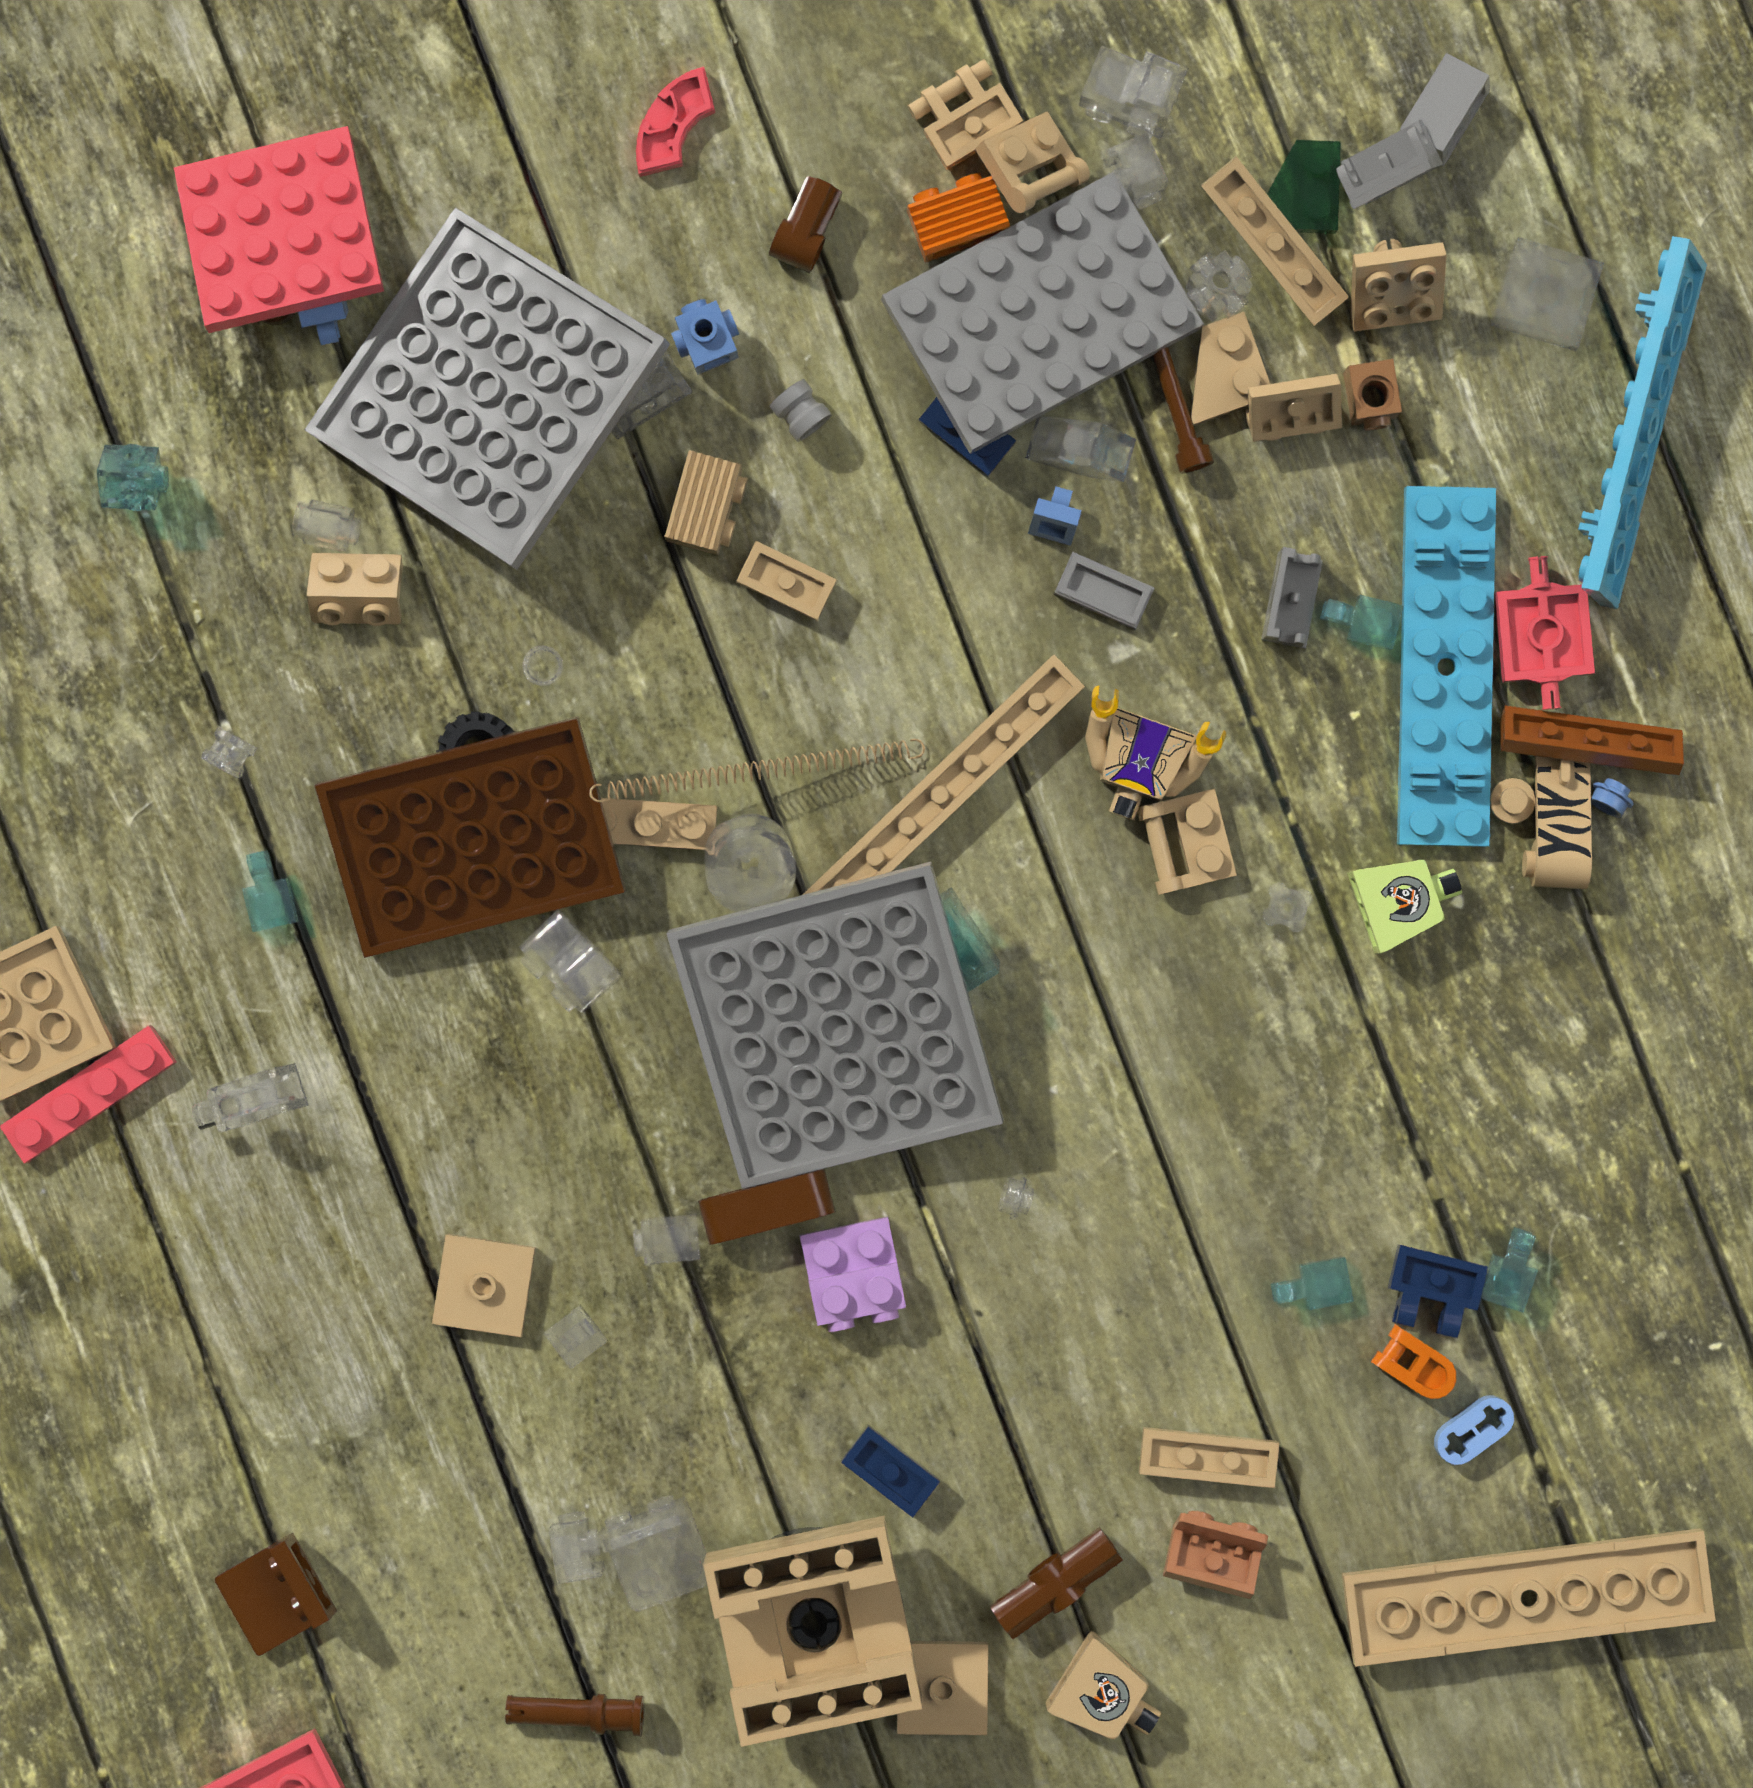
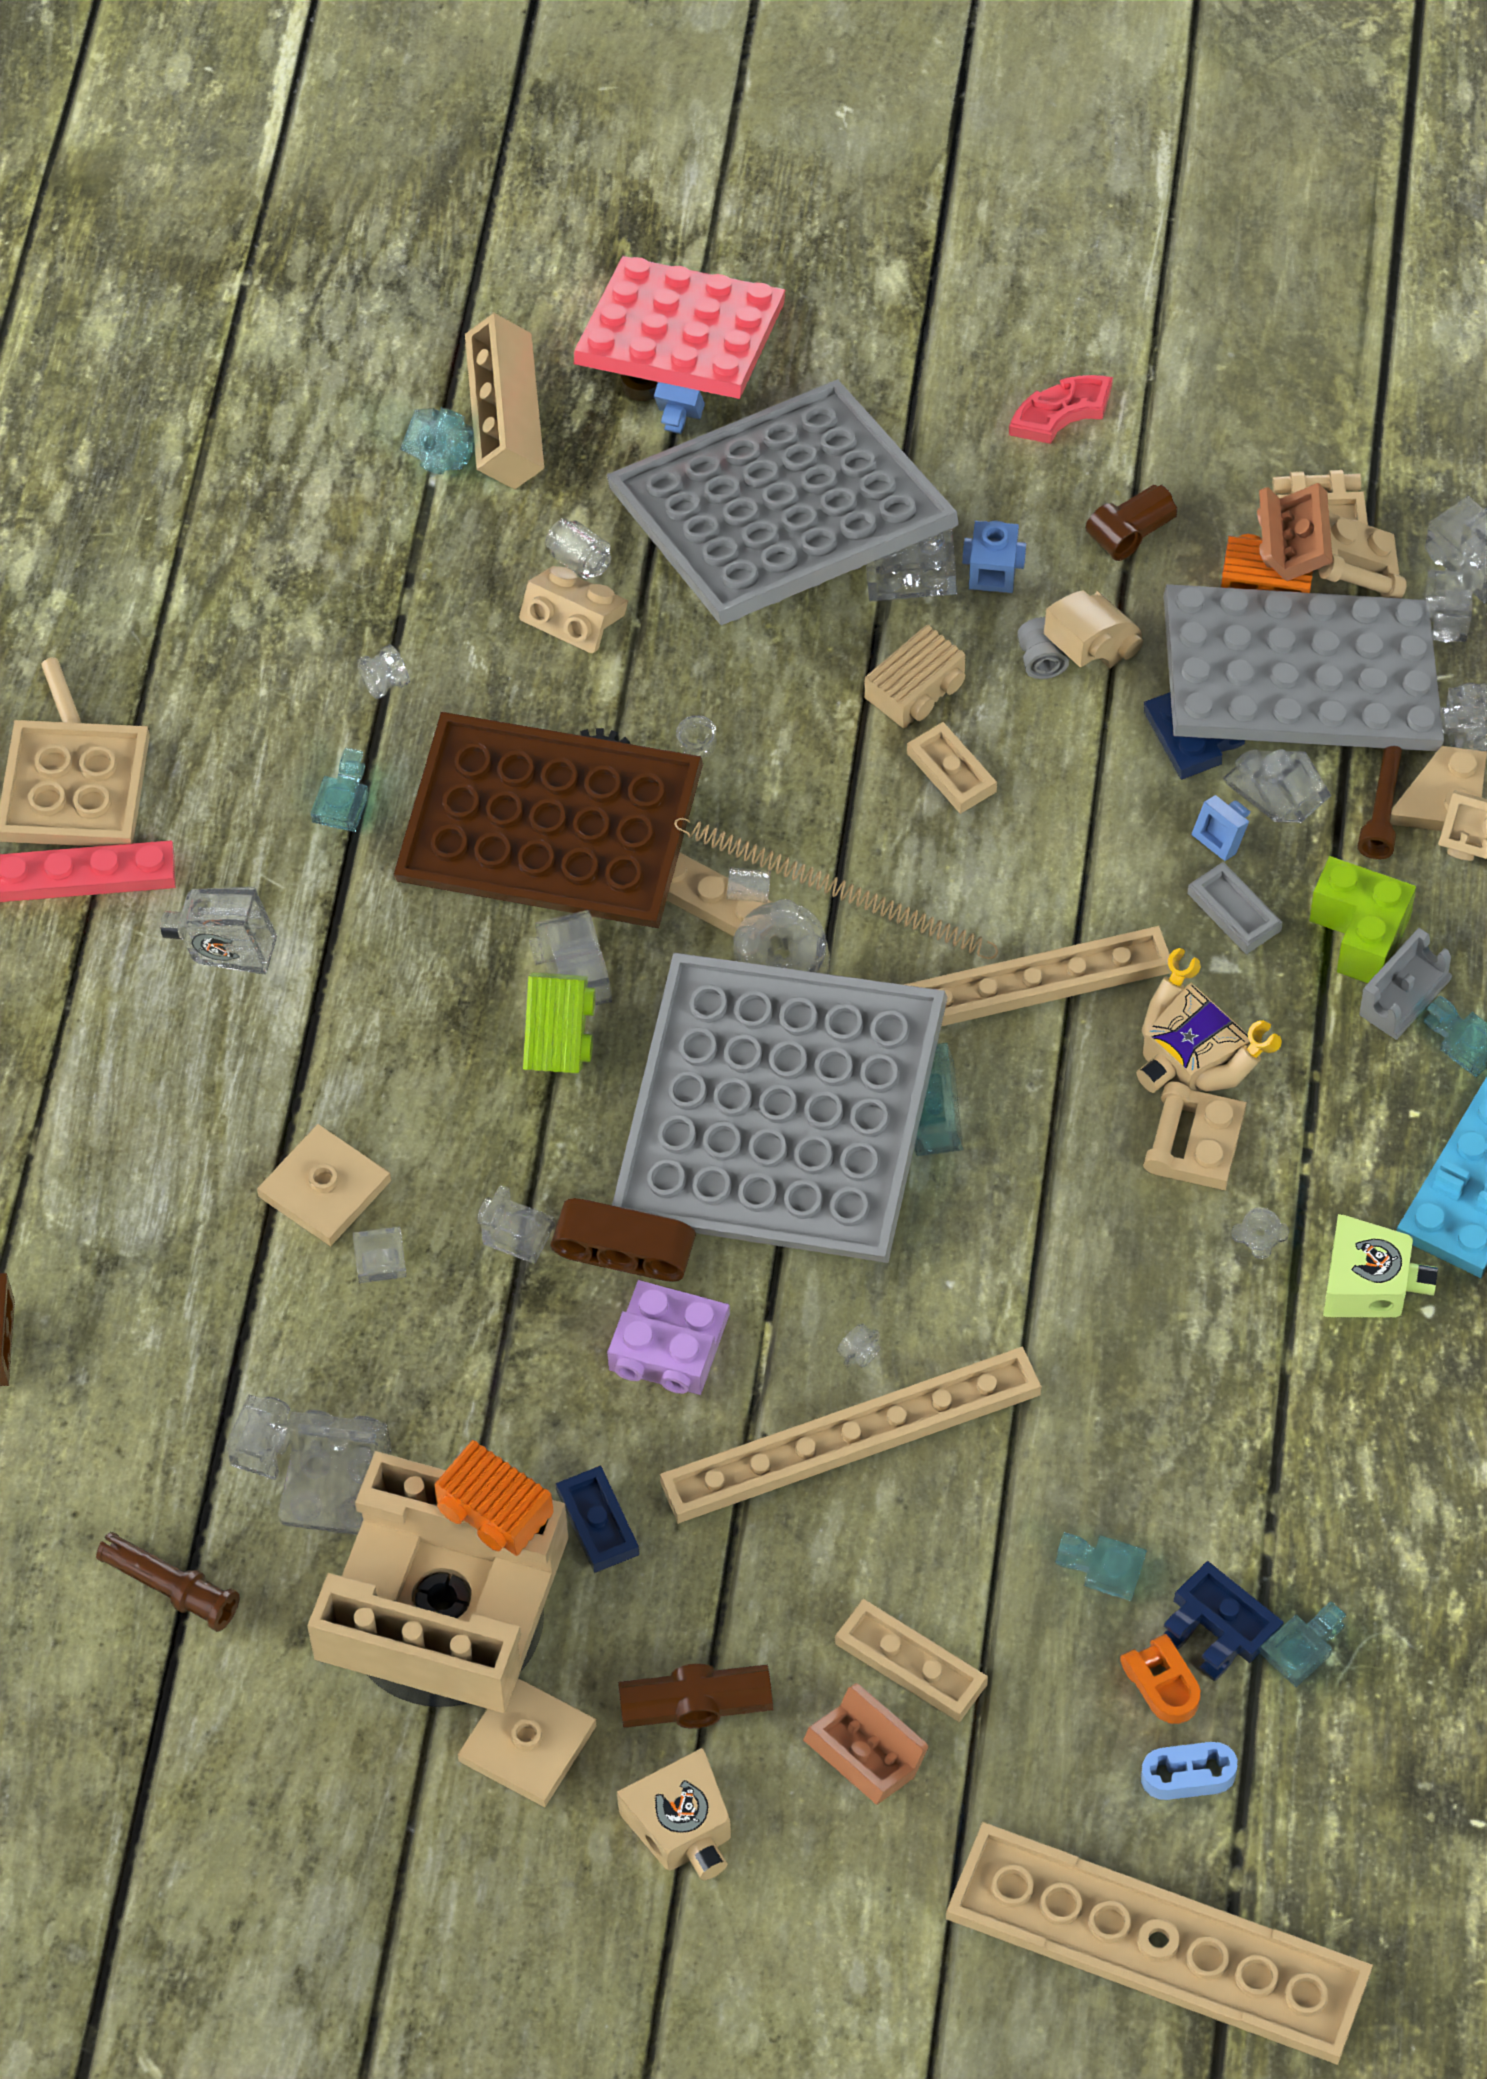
camera: 30 degrees right, 30 degrees down
none -> orange brick [434,1440,554,1556]
none -> tan brick [465,313,544,490]
none -> lime brick [523,972,596,1073]
none -> tan plate [660,1346,1041,1524]
none -> clear hinge [726,867,771,903]
none -> tan brick [1044,590,1143,668]
none -> nougat bracket [1257,483,1333,581]
none -> lime brick [1309,856,1416,983]

